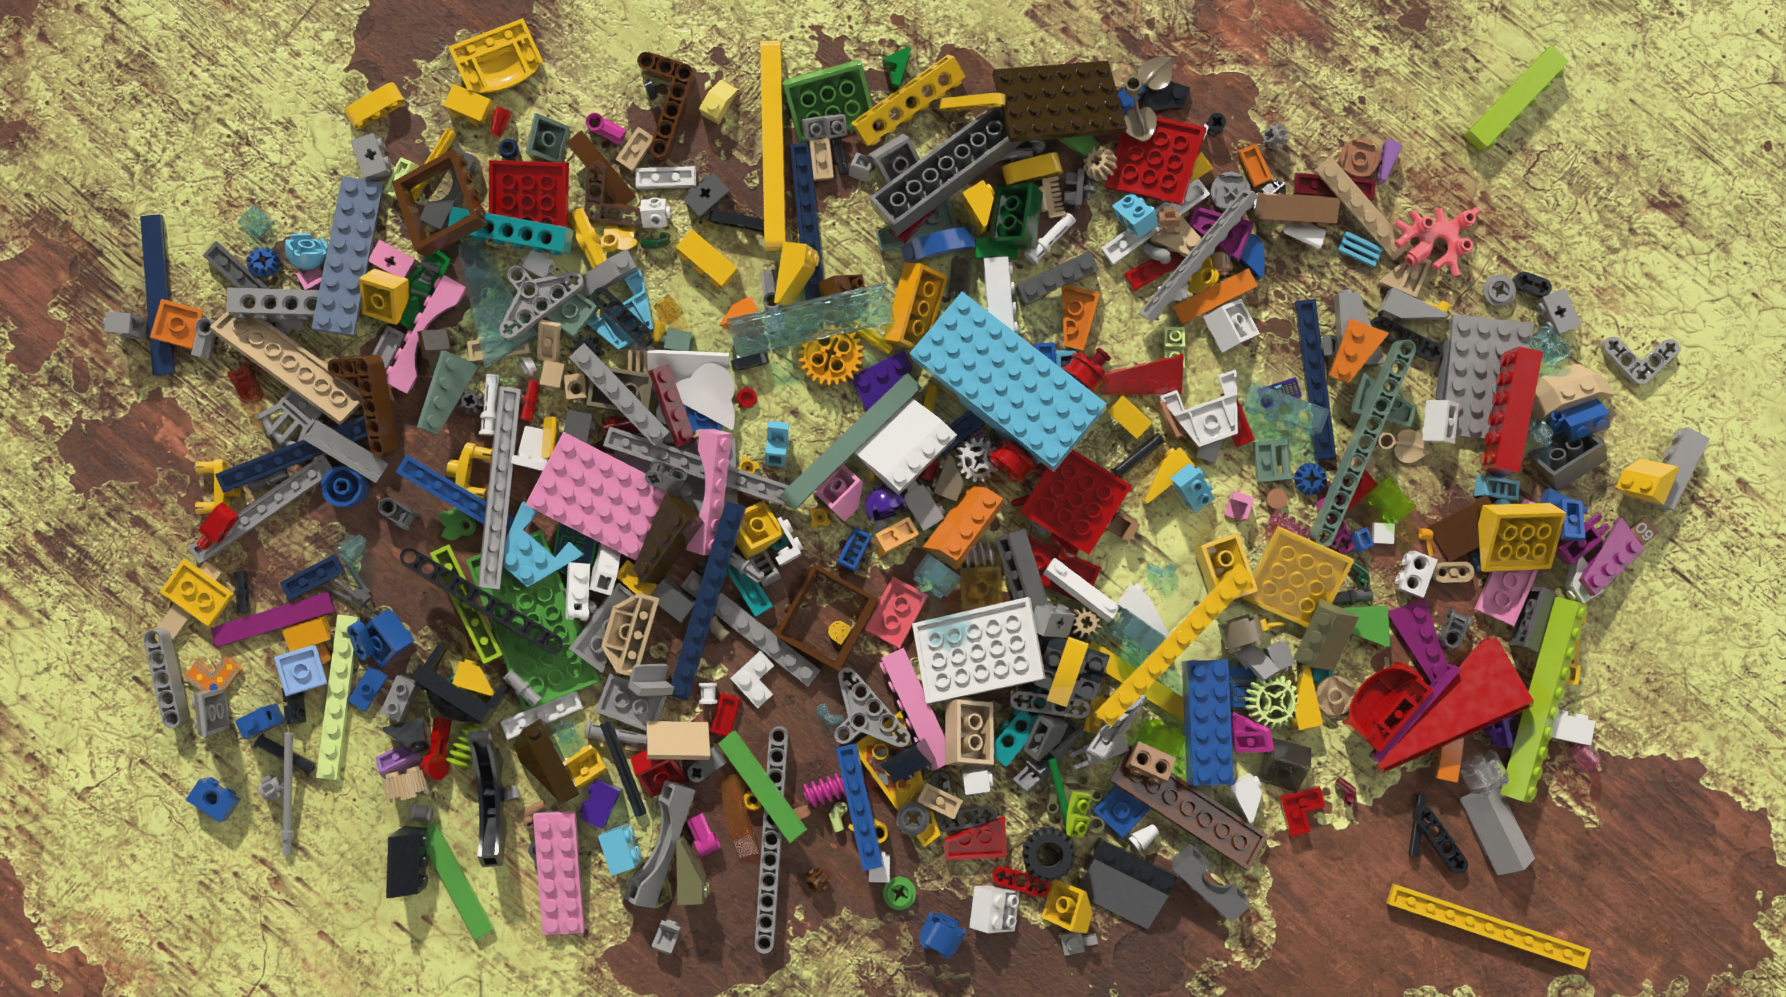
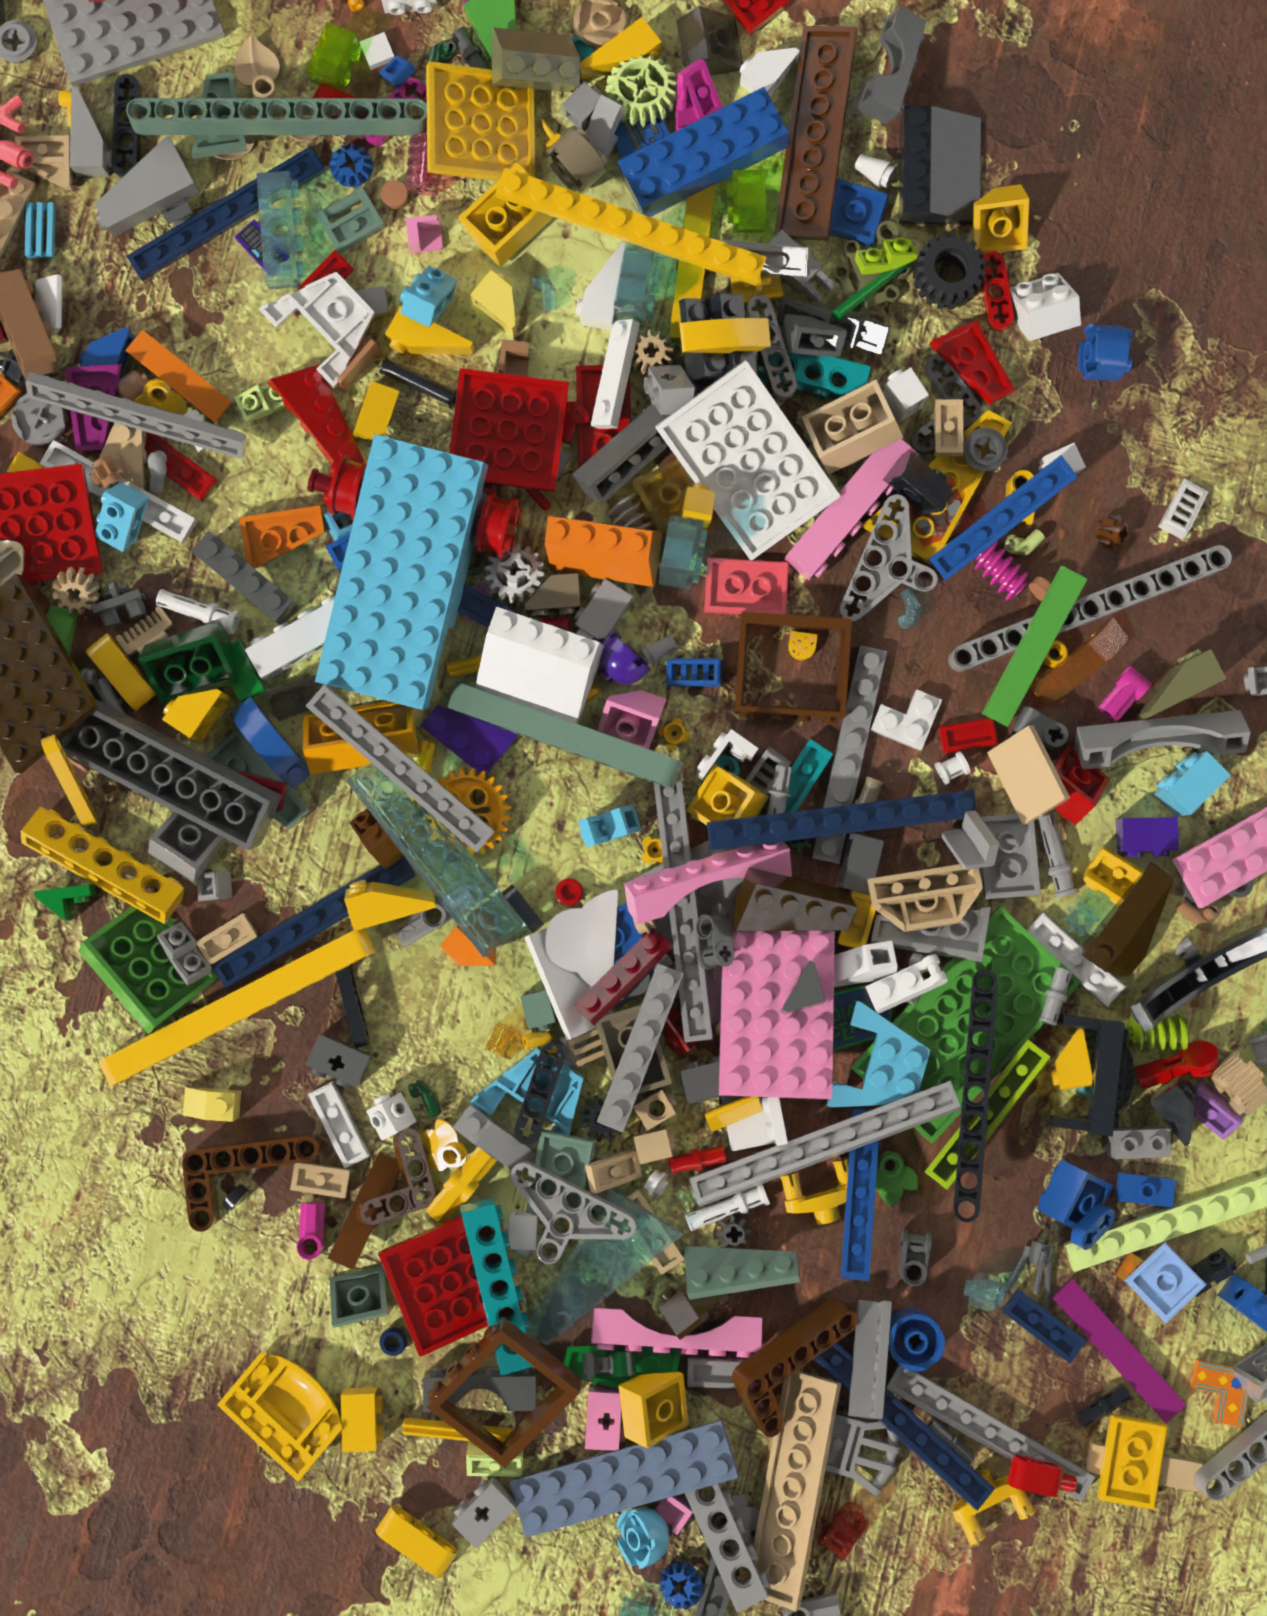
camera: 115 degrees left, 0 degrees up
light orange hinge [282,615,332,652] -> none
red cone [490,106,512,137] -> none
black axle [600,721,646,817] -> none
yellow brick [676,229,739,290] -> none
black axle [830,136,849,175] -> none
light orange hinge [872,517,919,558] -> none
bright green gear [883,876,916,910] -> none
light grey plate [1060,931,1098,956] -> none
medium nougat brick [1125,741,1176,784] -> none
white slope [1203,299,1260,353] -> none
orange wing [1328,319,1389,383] -> none
white brick [1422,400,1459,444] -> none
dark grey bar [1435,340,1451,400] -> none
none -> light grey plate [306,685,495,853]
none -> light yellow slope [470,270,517,337]
none -> yellow slope [680,484,715,529]
none -> dark grey slope [780,960,826,1014]
none -> white slope [1158,479,1208,540]

